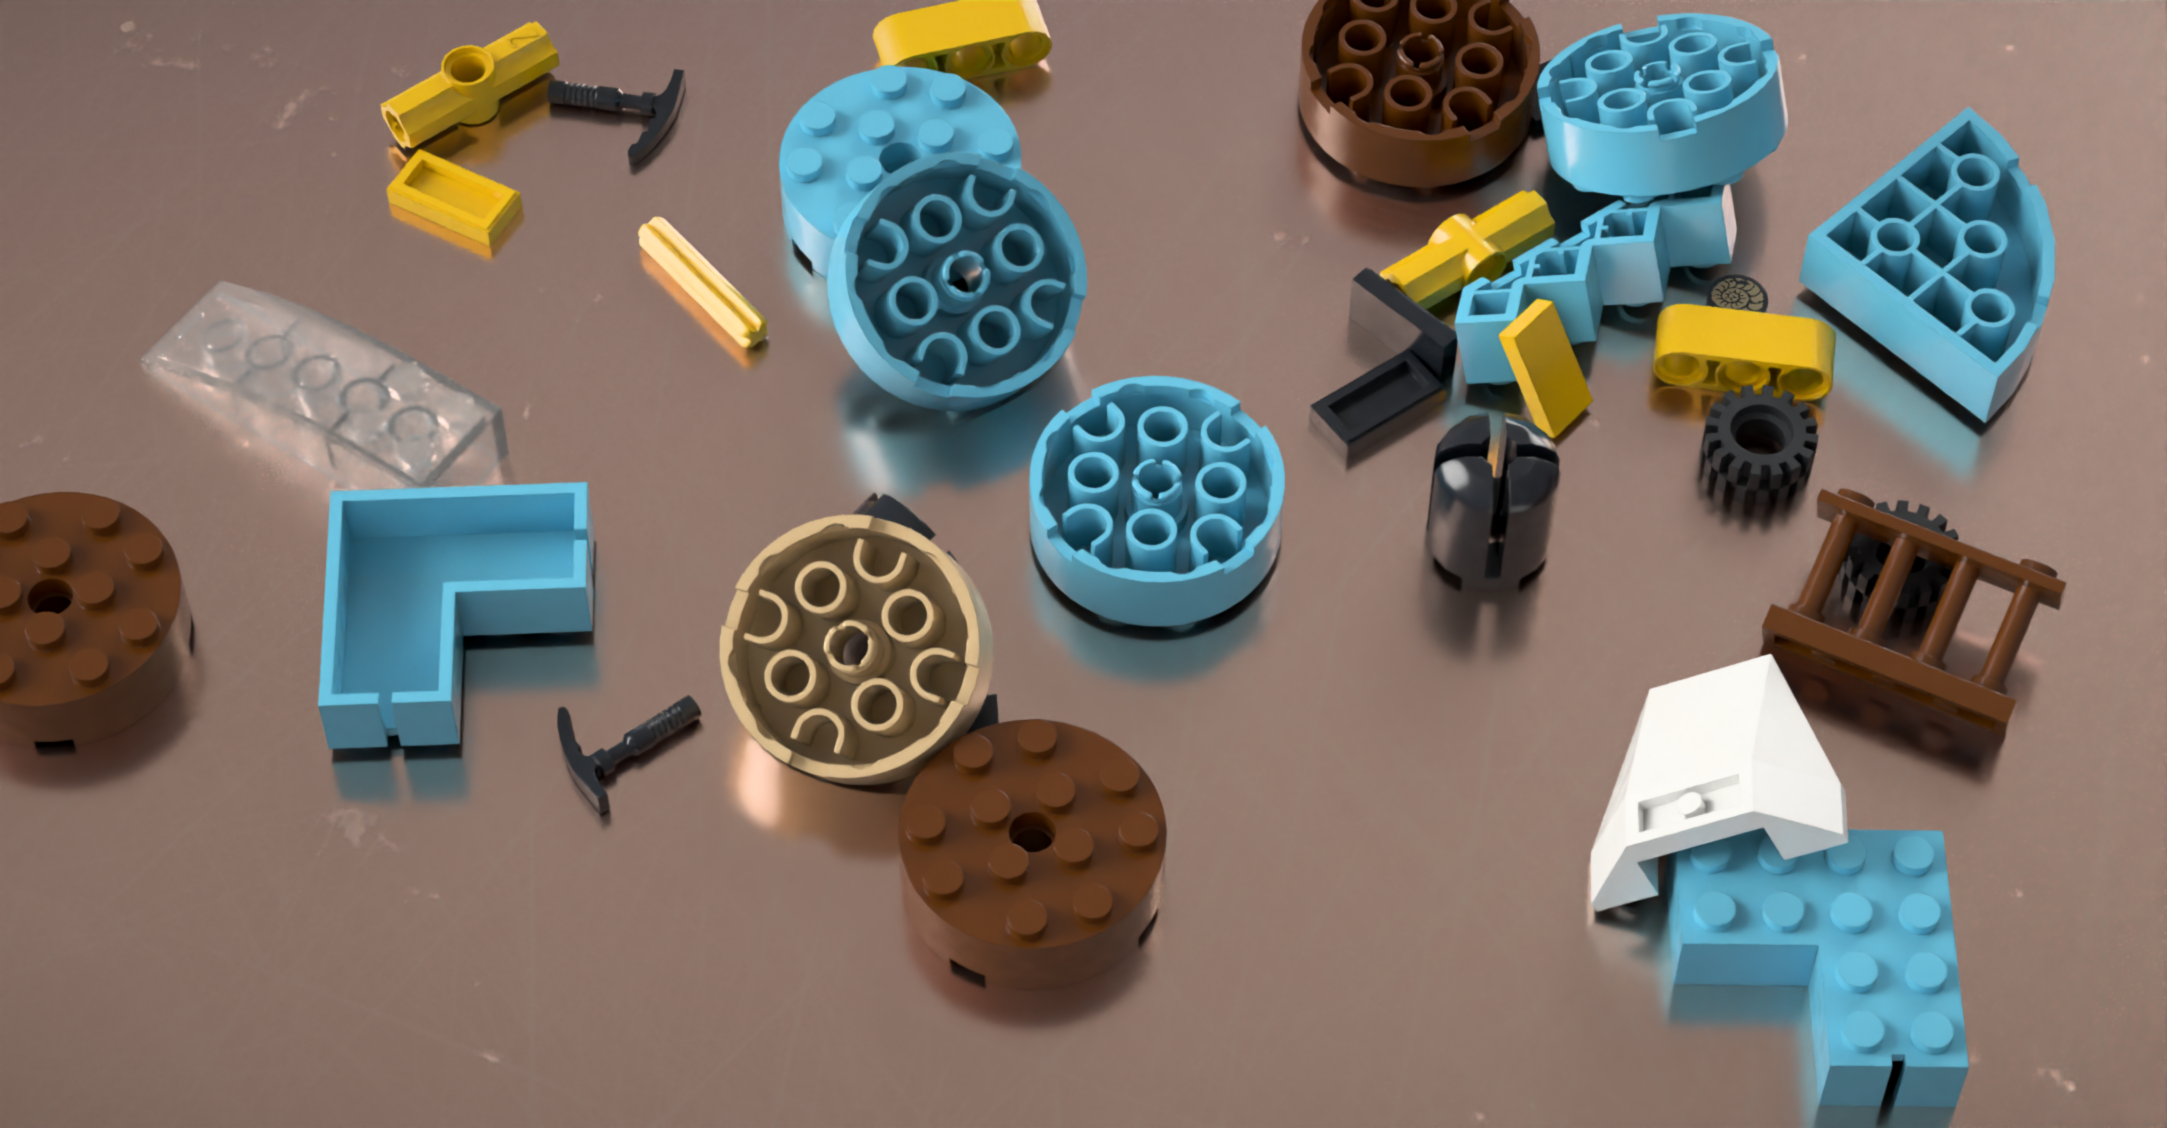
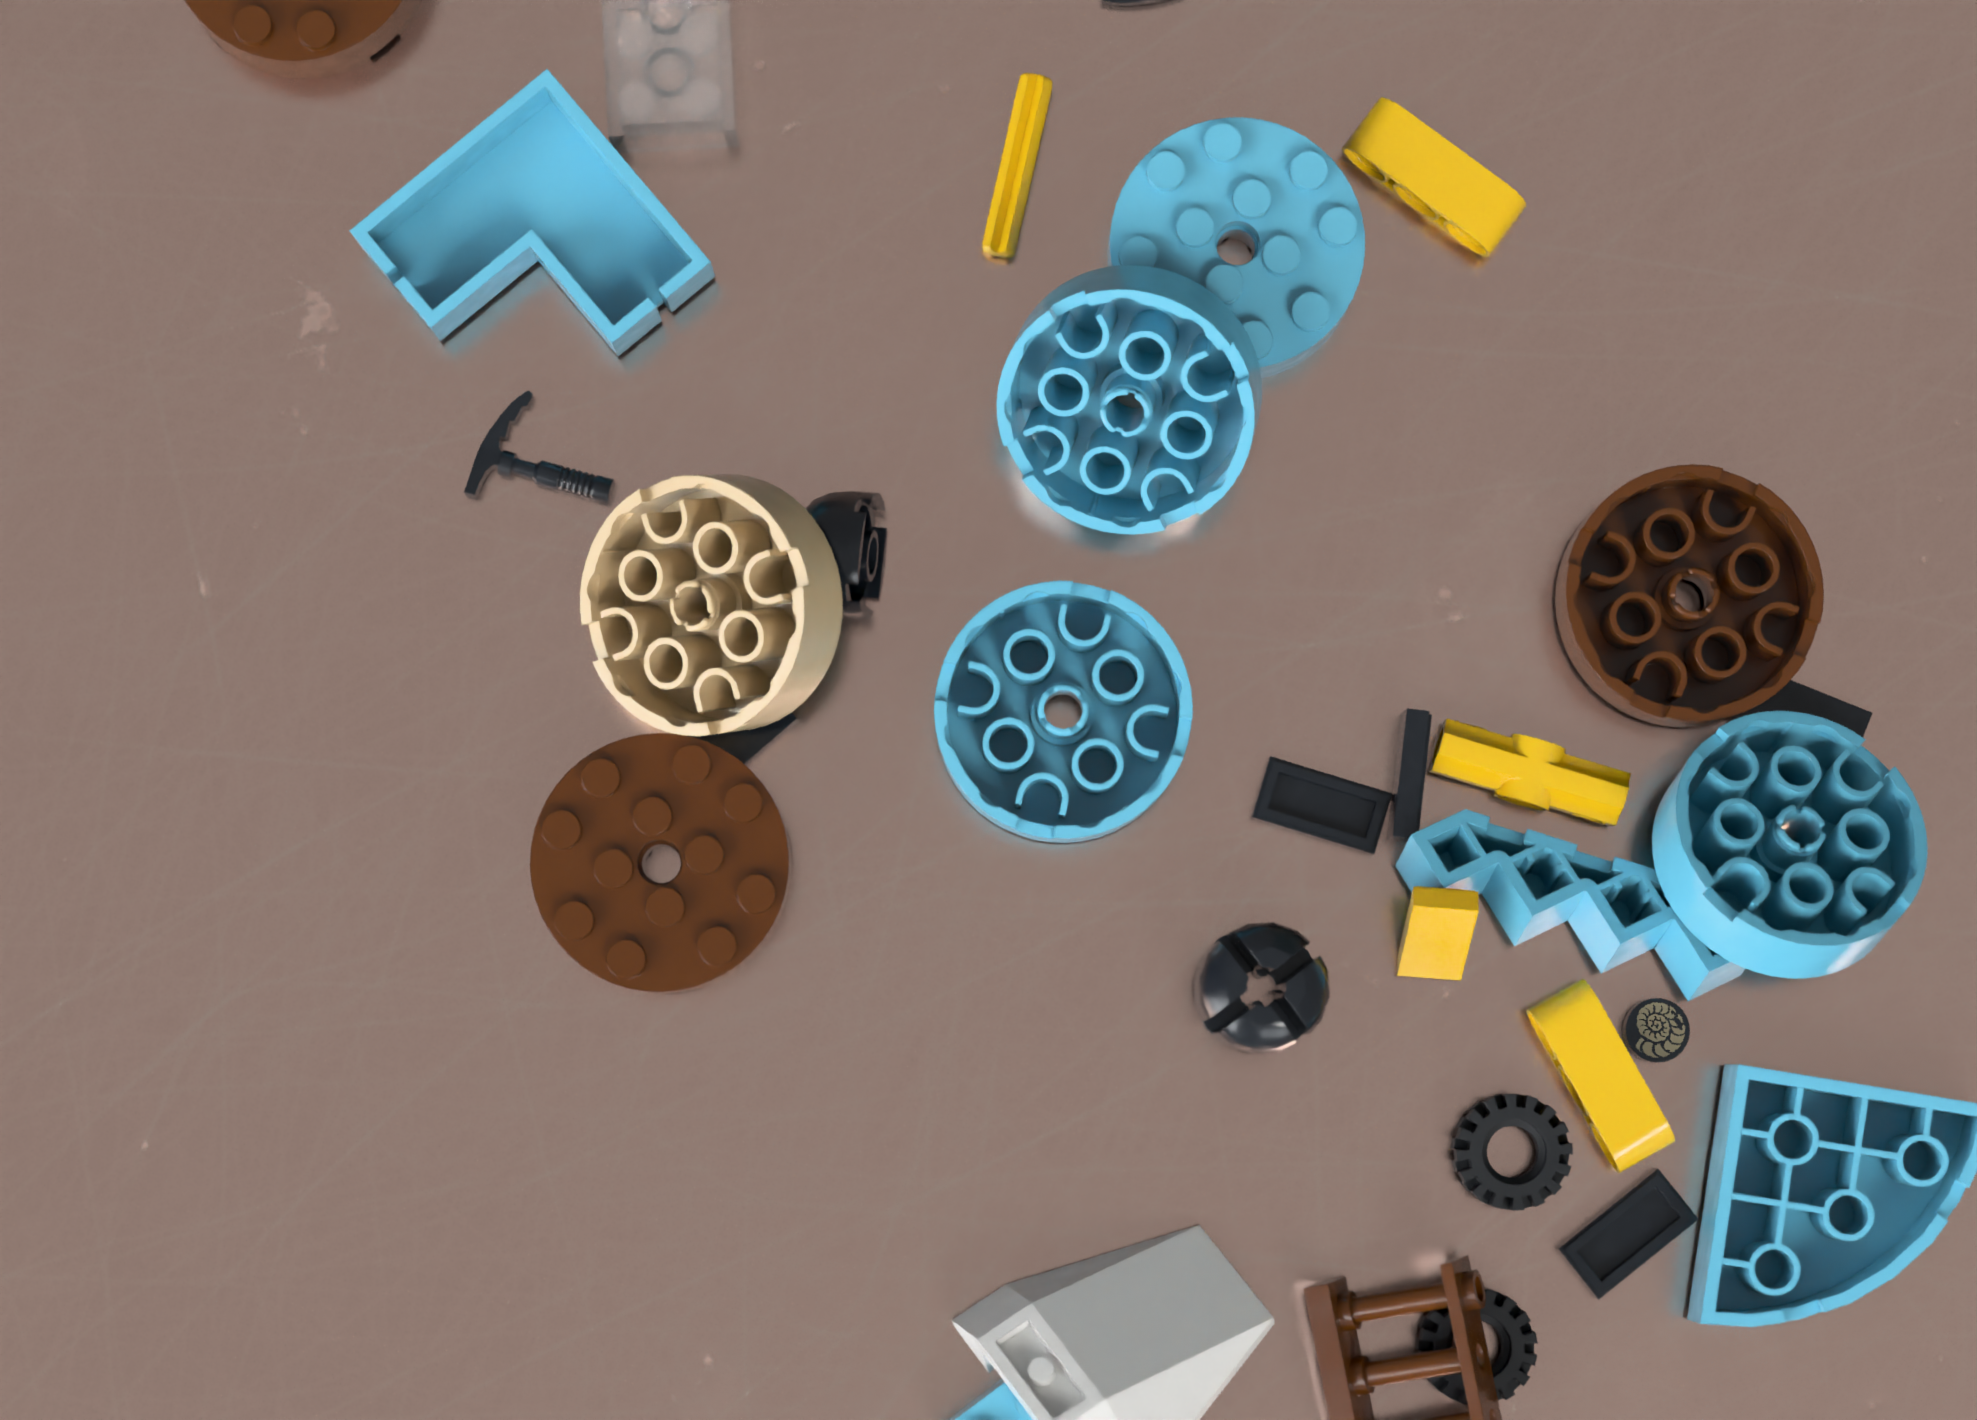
camera: 50 degrees right, 30 degrees up
none -> black tile [1556,1168,1698,1300]

